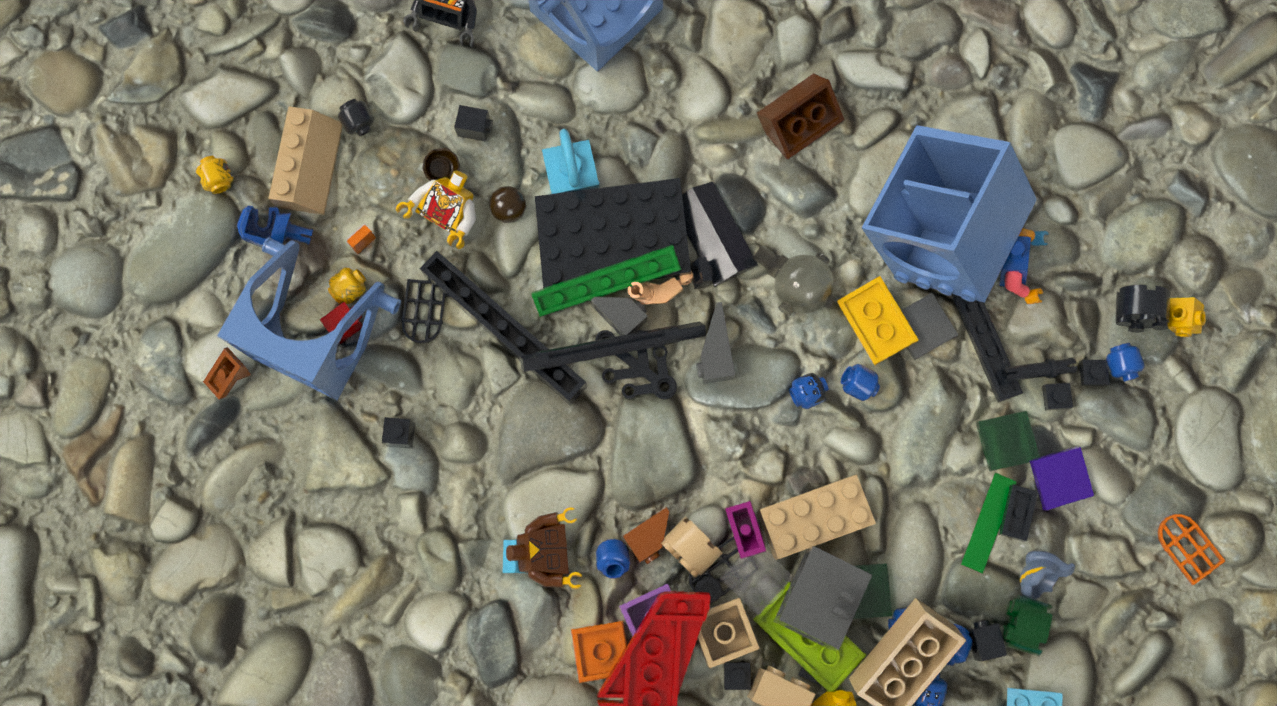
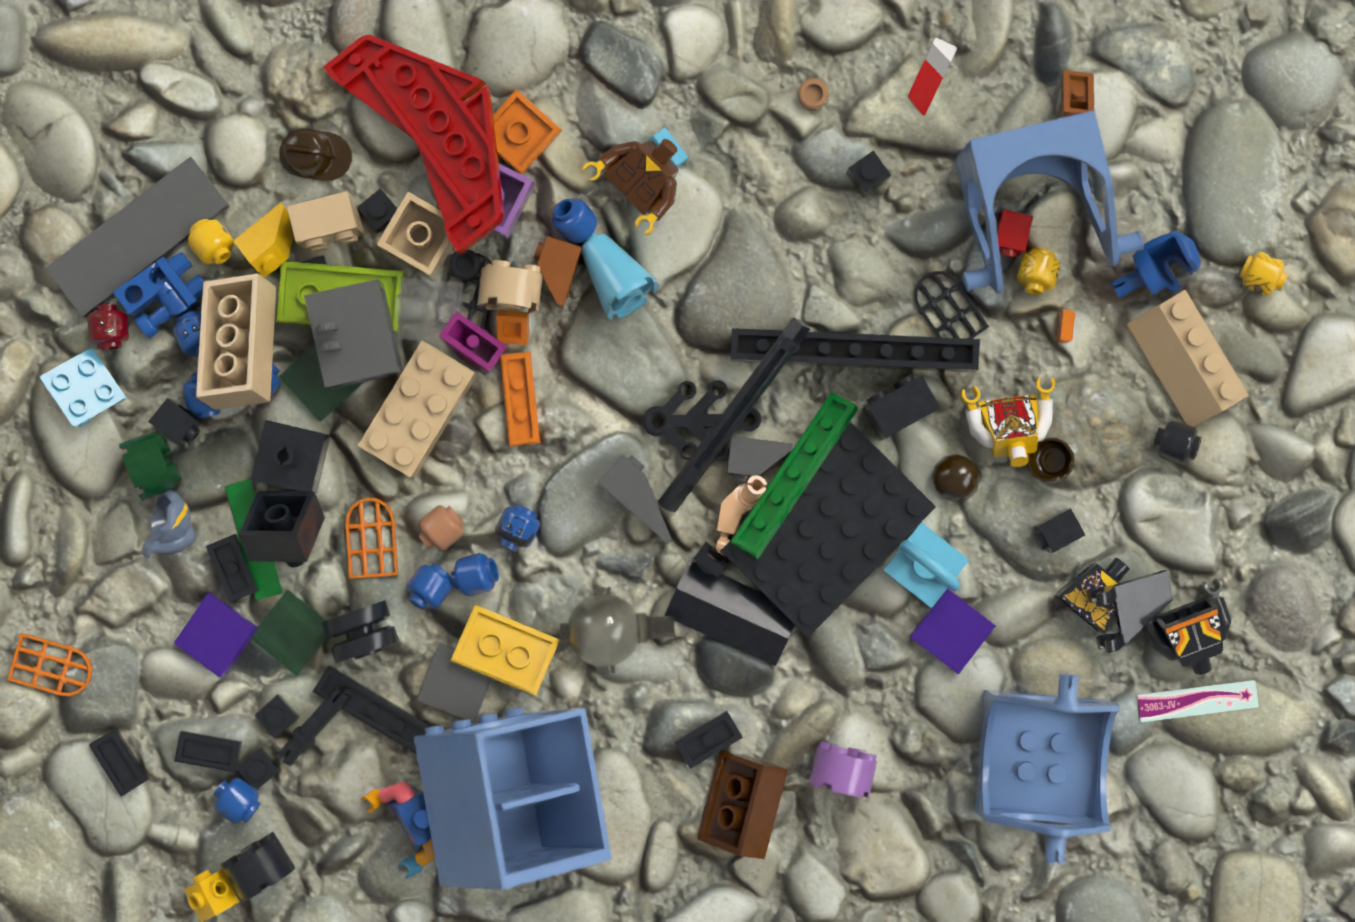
camera: 140 degrees right, 10 degrees up
none -> black tile [89,728,149,797]
none -> black tile [175,730,242,772]
none -> black brick [238,491,325,568]
none -> black brick [251,420,331,495]
none -> black wheel [321,600,399,664]
none -> orange window [345,498,399,579]
none -> blue head [406,563,452,610]
none -> nougat head [418,505,465,551]
none -> orange plate [496,310,529,345]
none -> orange tile [500,352,540,446]
none -> medium azure cone [581,233,659,320]
none -> black plate [674,710,743,769]
none -> medium nougat tile [798,78,829,110]
none -> medium lavender brick [809,741,877,798]
none -> black brick [863,374,940,441]
none -> sticker [908,38,957,115]
none -> dark purple tile [909,588,996,674]
none -> torso [1055,557,1130,634]
none -> flag [1088,570,1173,653]

